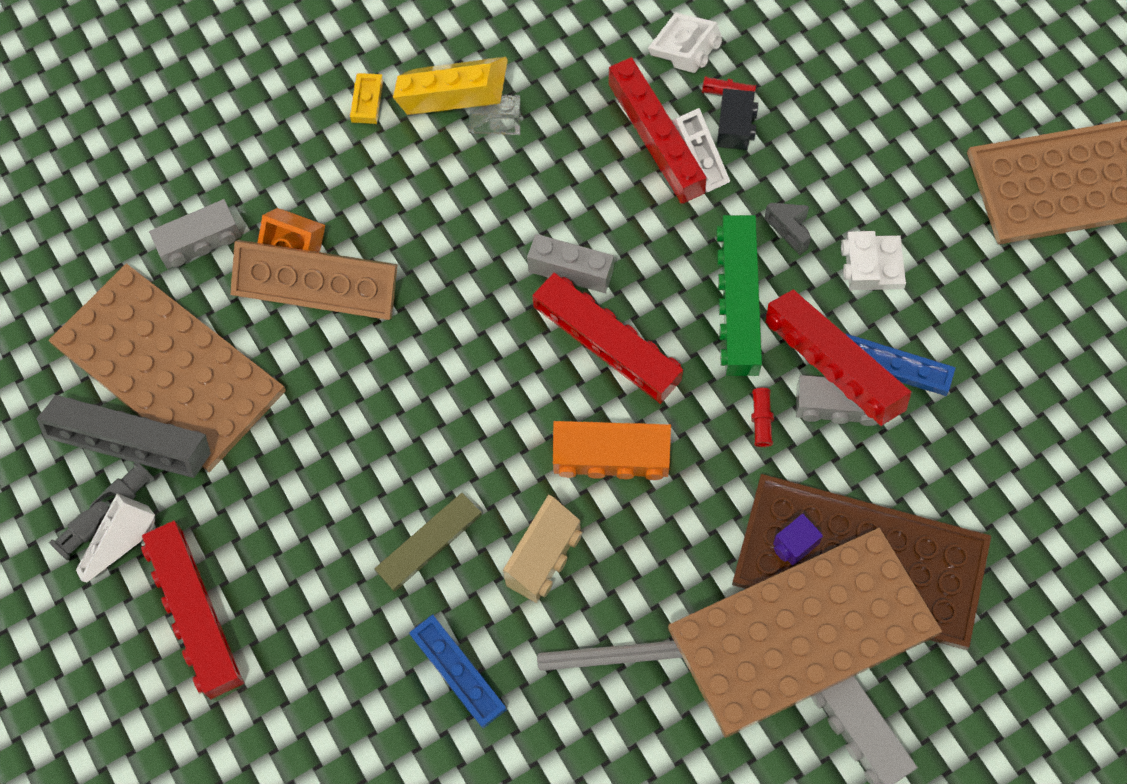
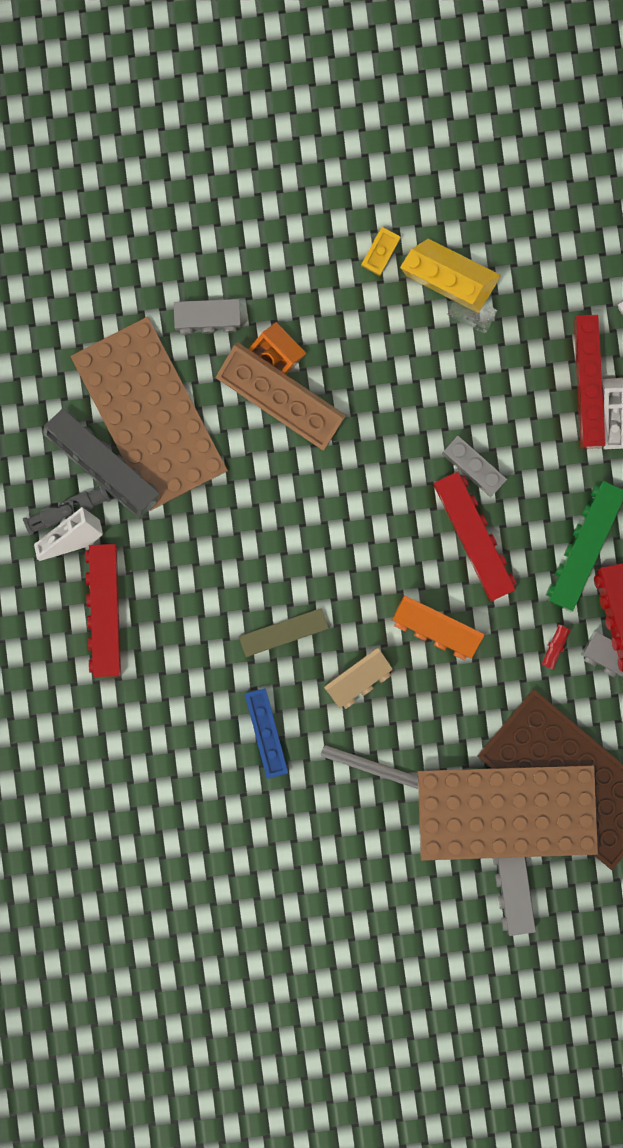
camera: 20 degrees right, 20 degrees up
dark purple brick [773,514,823,566] -> none

